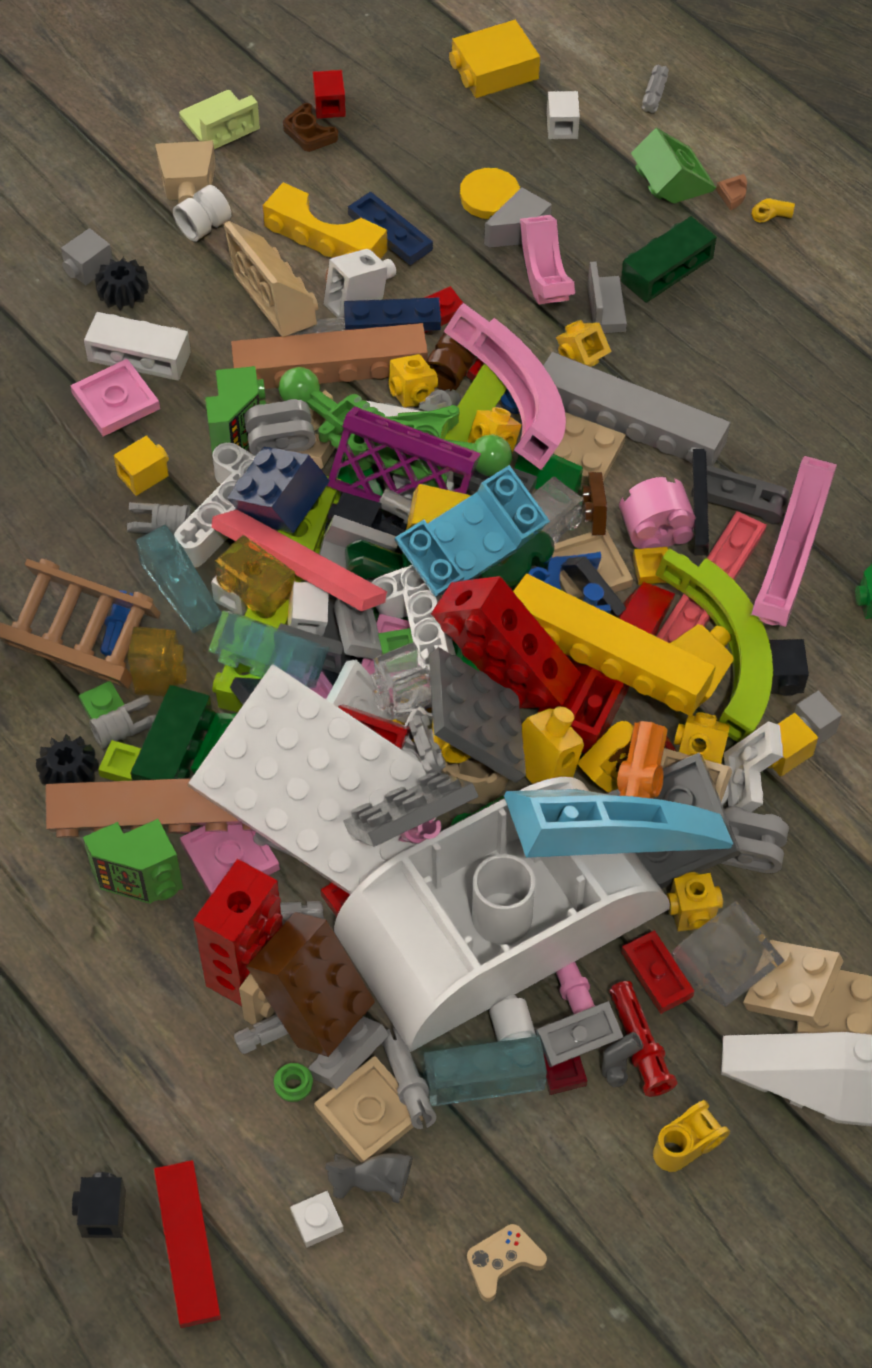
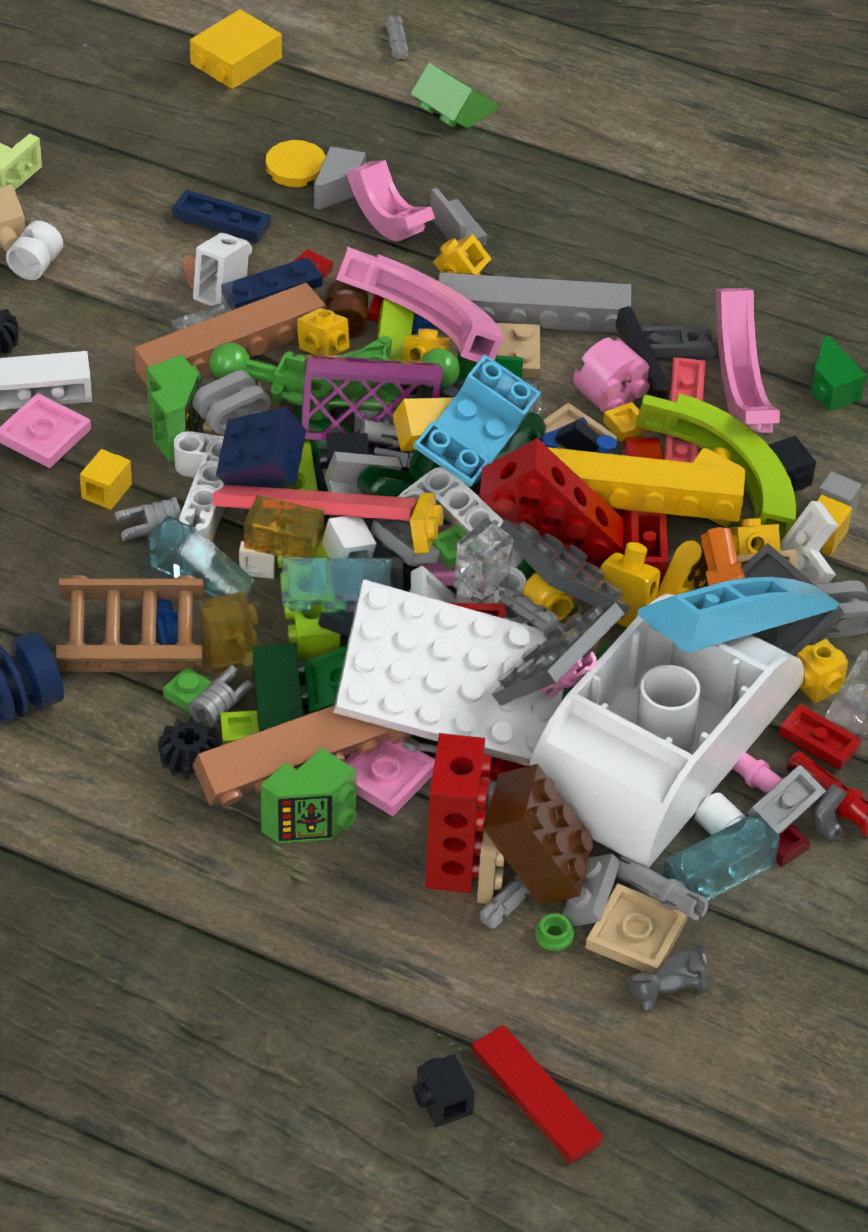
camera: 25 degrees left, 10 degrees down
tan slope [224,221,319,337] -> none
yellow arch [263,182,387,259] -> none
reddish brown piece [283,102,339,152] -> none
white plate [290,1191,344,1248] -> none
red brick [312,70,346,119] -> none
light grey axle [419,389,461,411] -> none
tan piece [467,1224,547,1302] -> none
white brick [547,91,580,139] -> none
reddish brown plate [582,472,607,535] -> none
dark green brick [621,216,717,303] -> none
nougat tile [716,174,747,210] -> none
yellow arm [751,198,795,223] -> none
none -> yellow plate [410,493,443,554]

